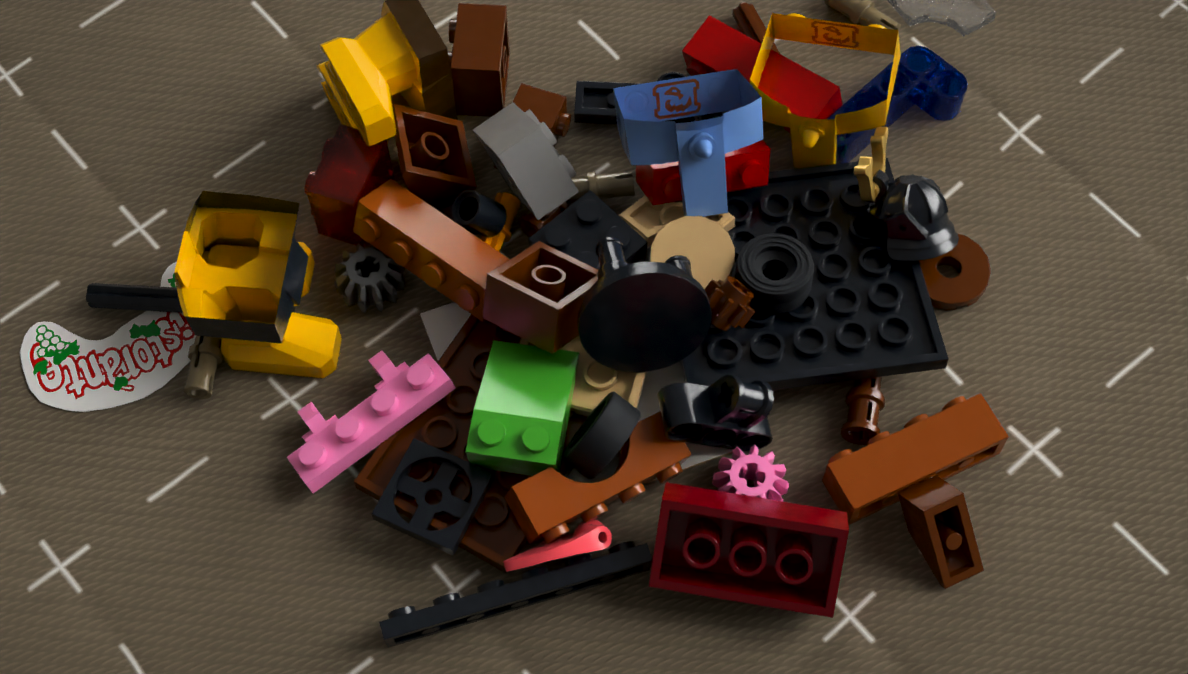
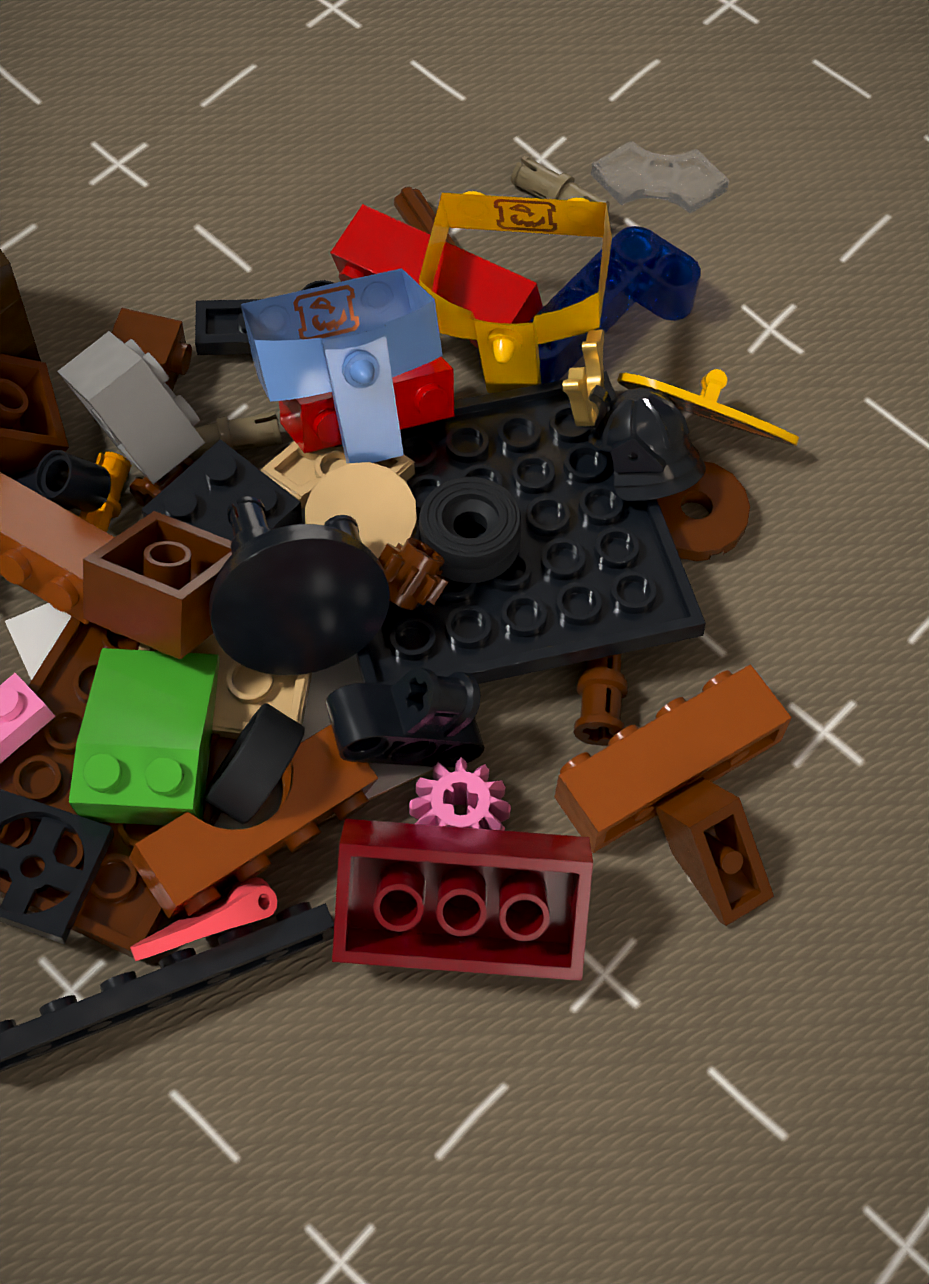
camera: 10 degrees left, 0 degrees up
reddish brown brick [448,3,510,117] -> none
none -> yellow shield [617,369,799,446]

